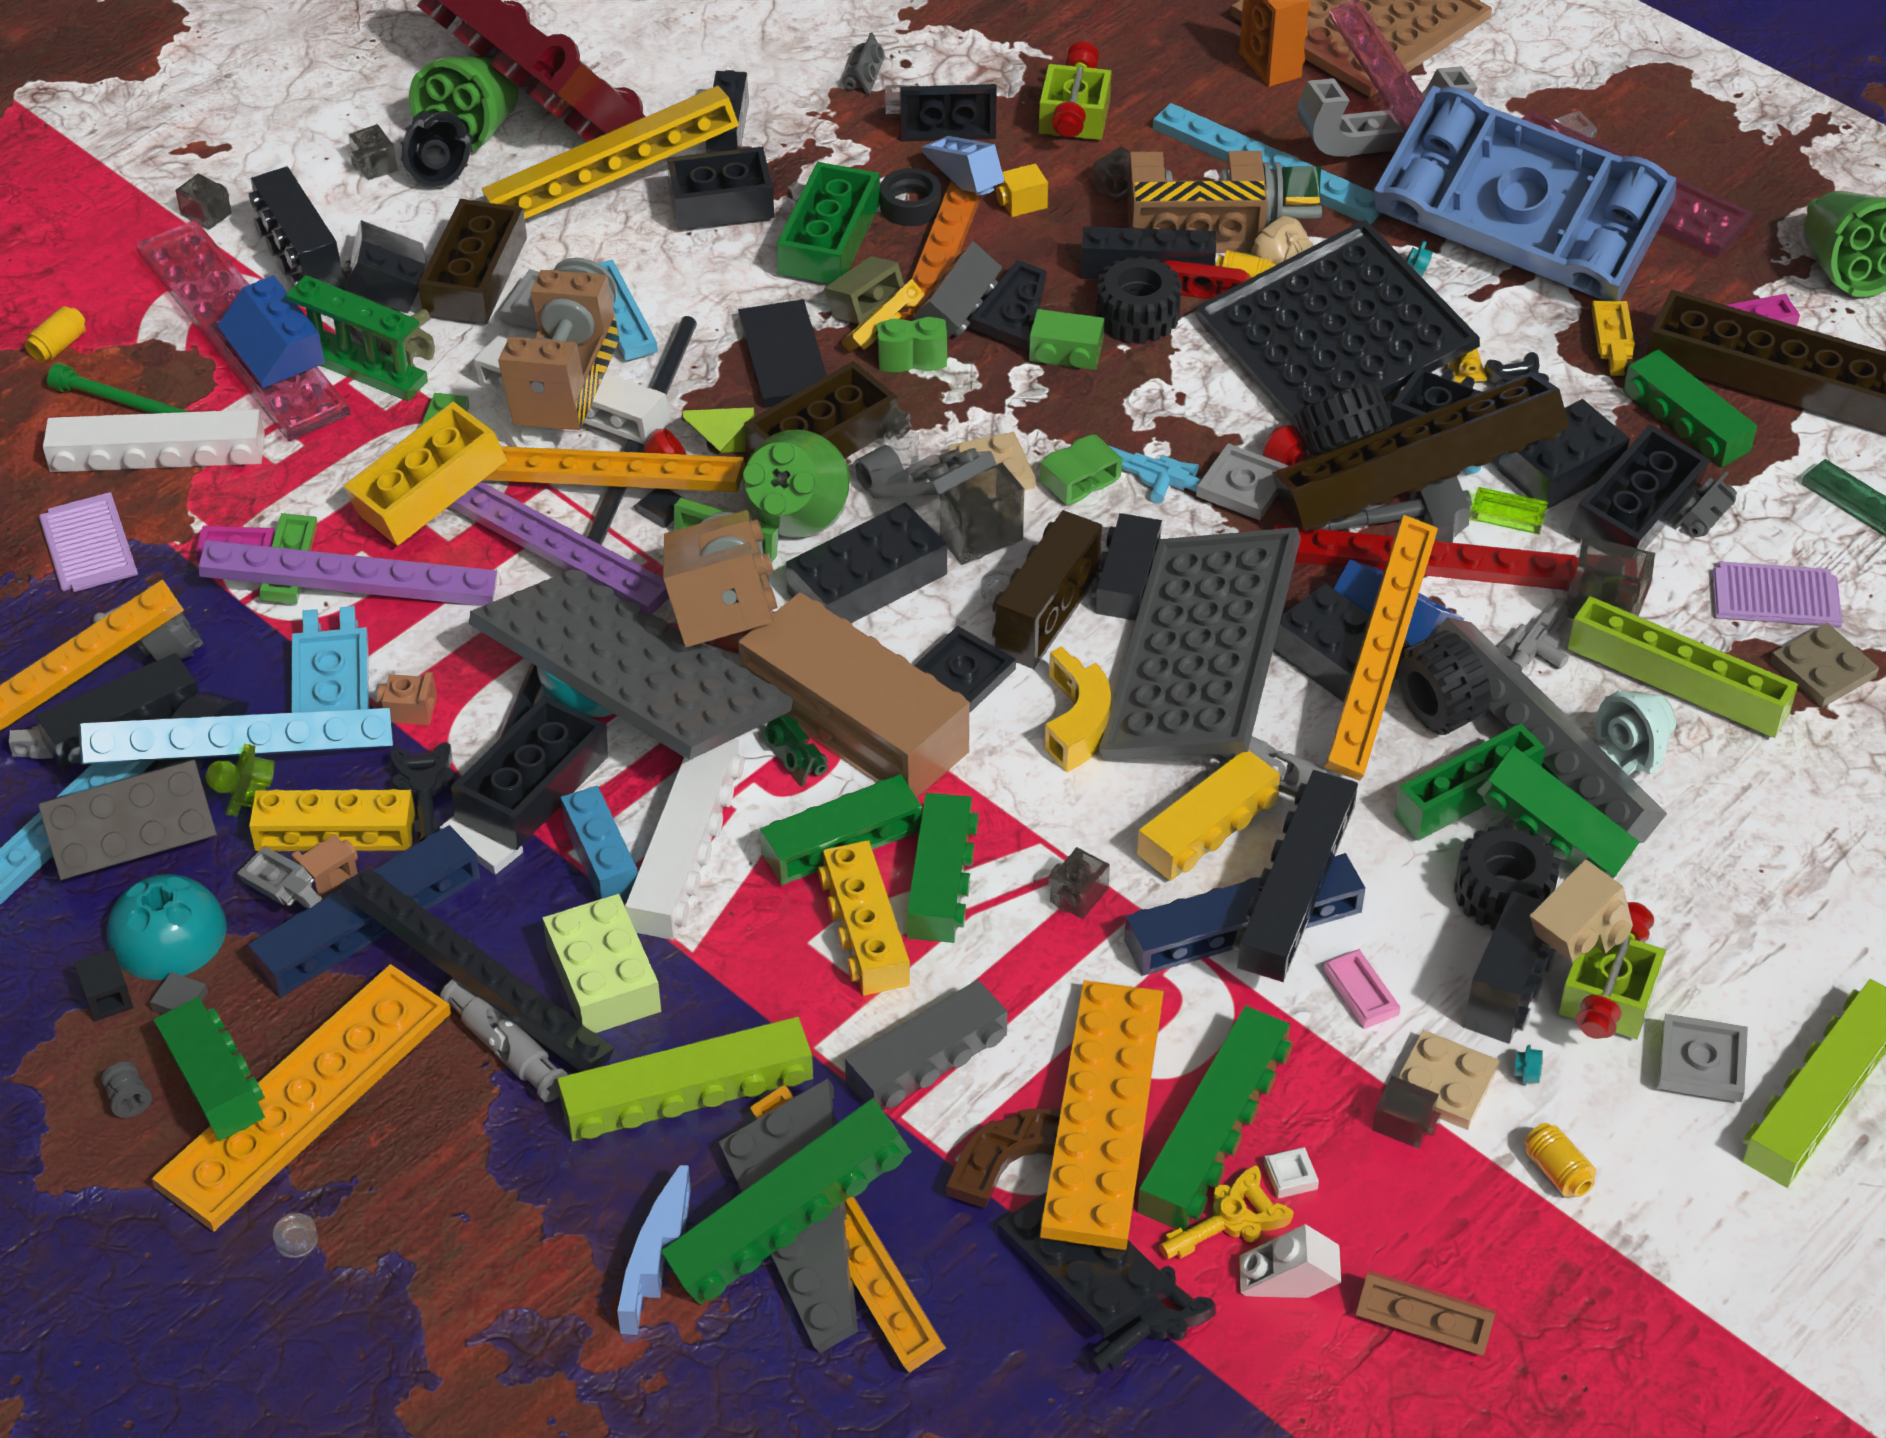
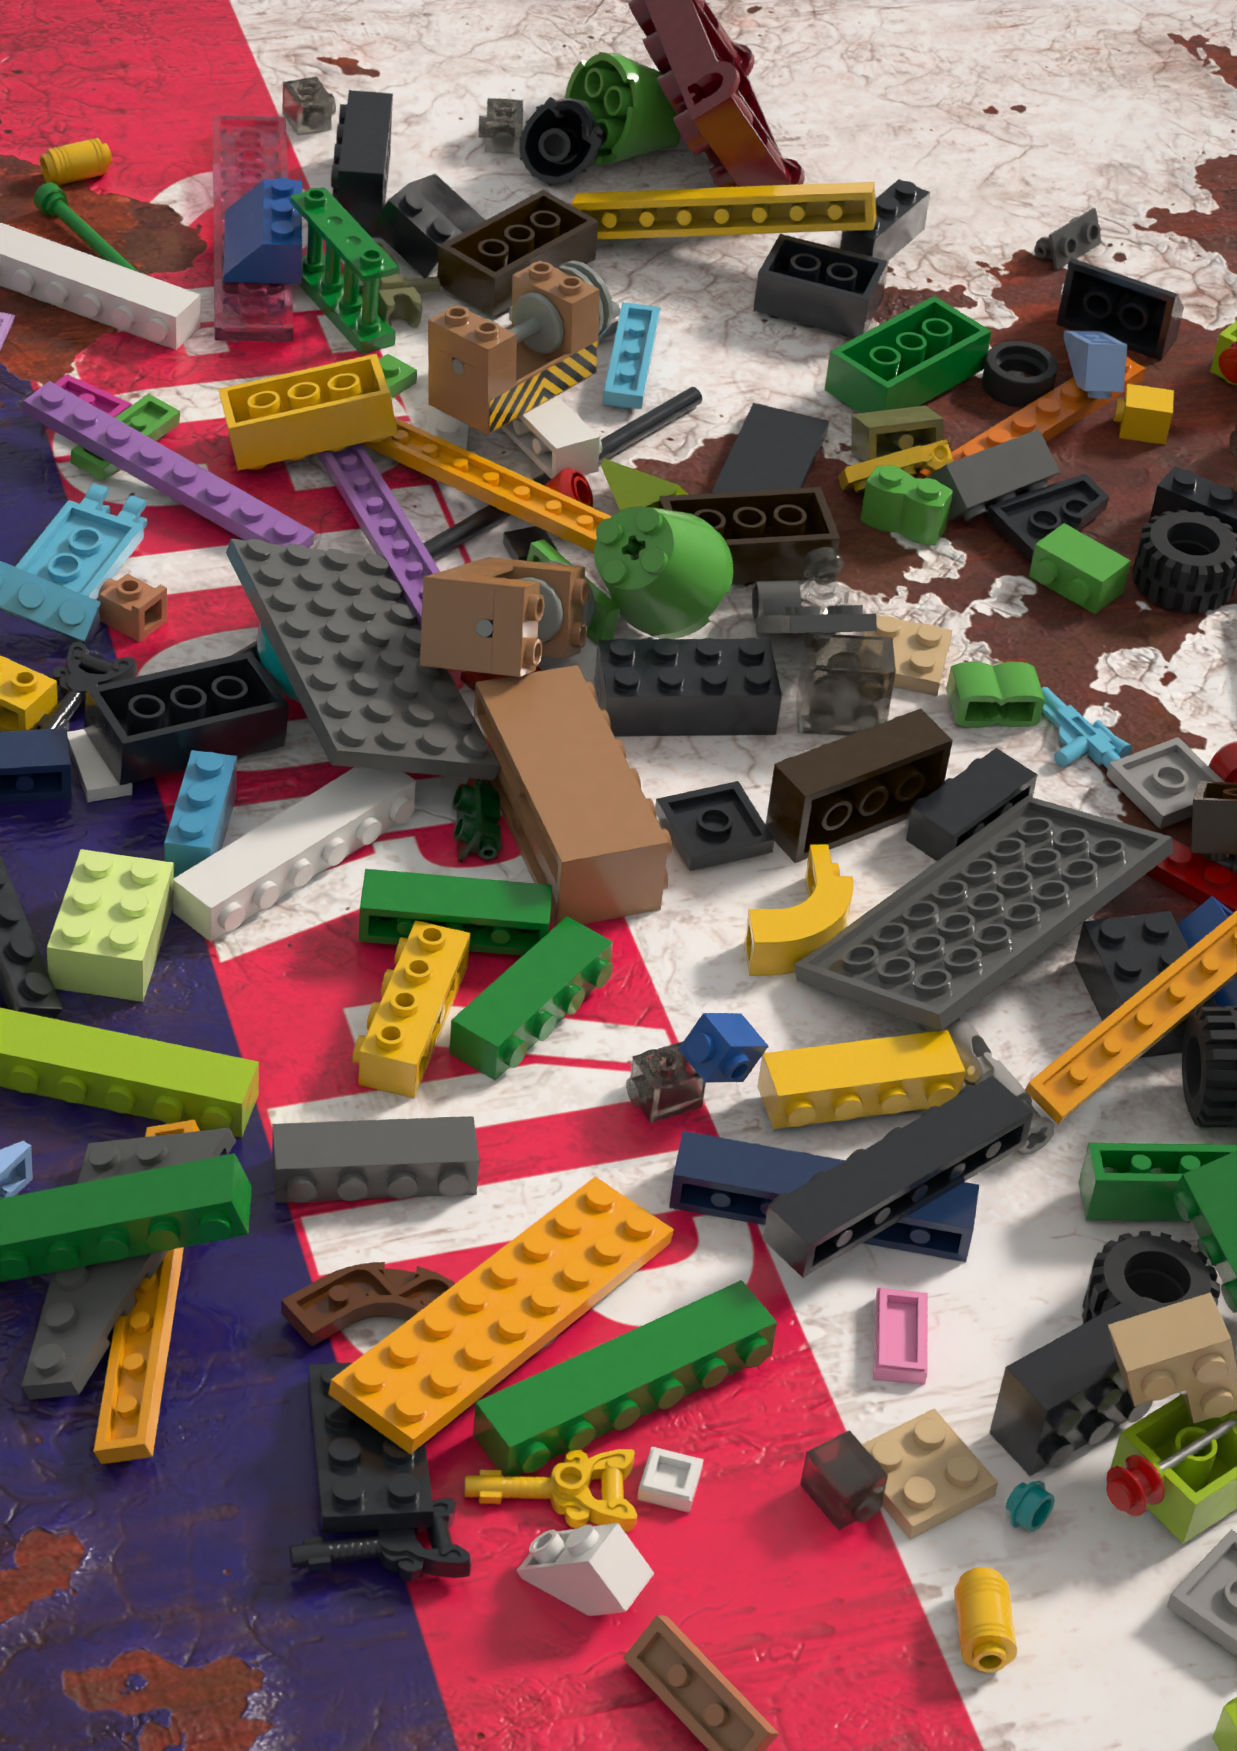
camera: 25 degrees right, 5 degrees down
none -> blue brick [678,1013,769,1083]

